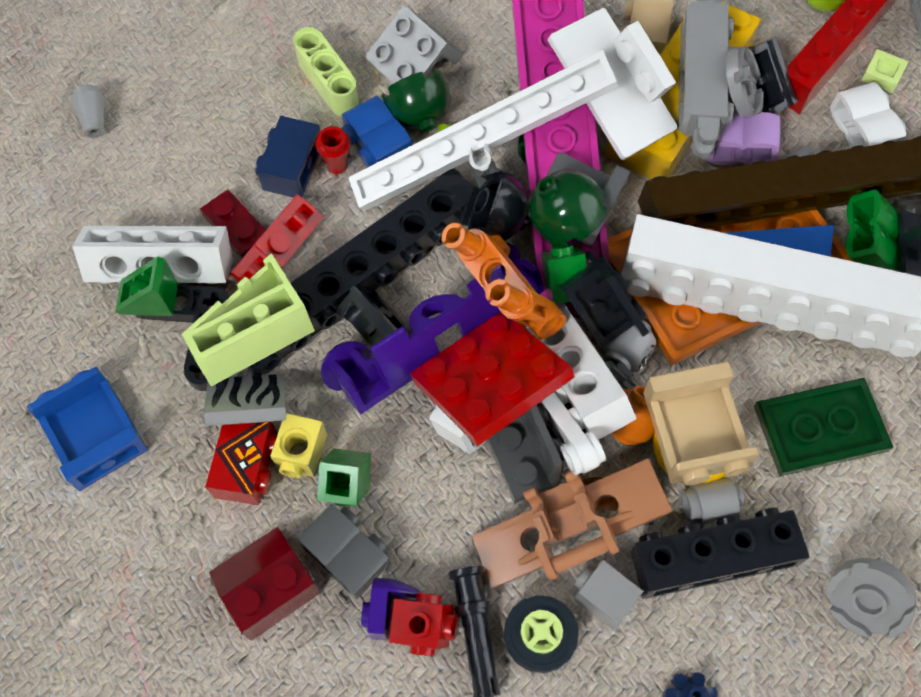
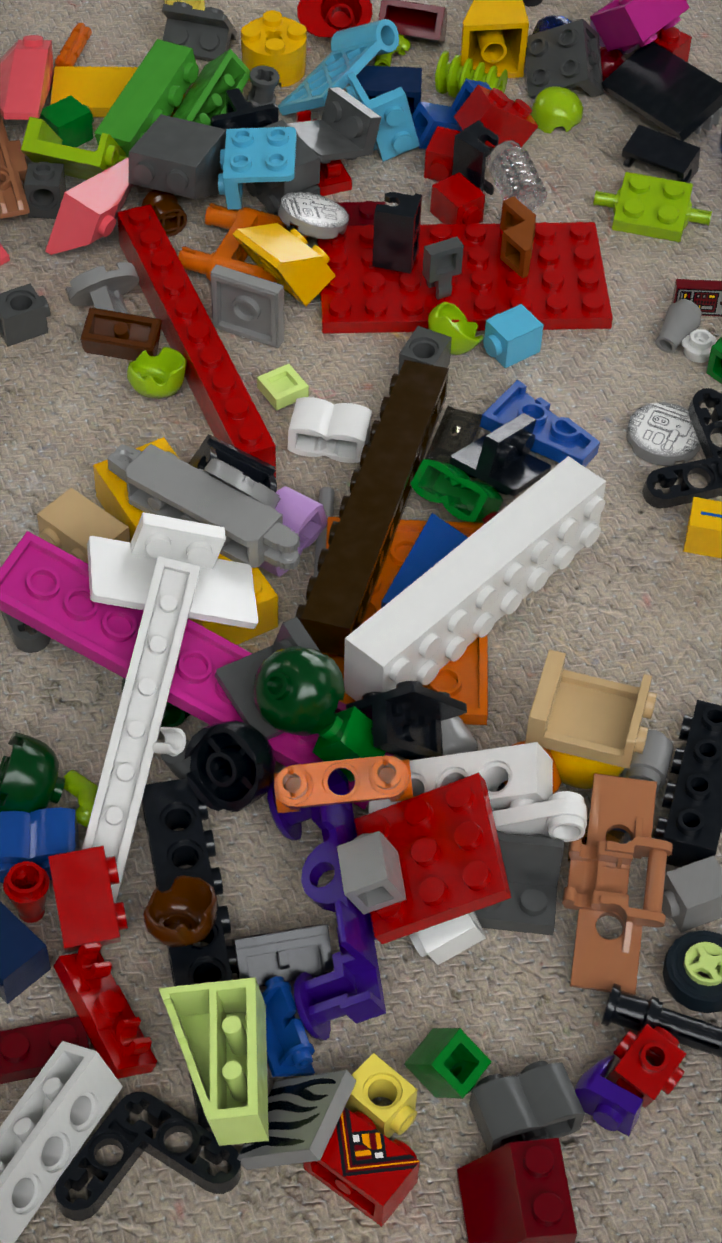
camera: 65 degrees left, 15 degrees down
green slope [115,256,178,316] -> none
dark green tile [754,378,894,477] -> none
none -> red brick [48,846,128,953]
none -> reddish brown hair [143,875,217,947]
none -> blue hinge [261,976,315,1077]
none -> light grey brick [337,831,406,914]

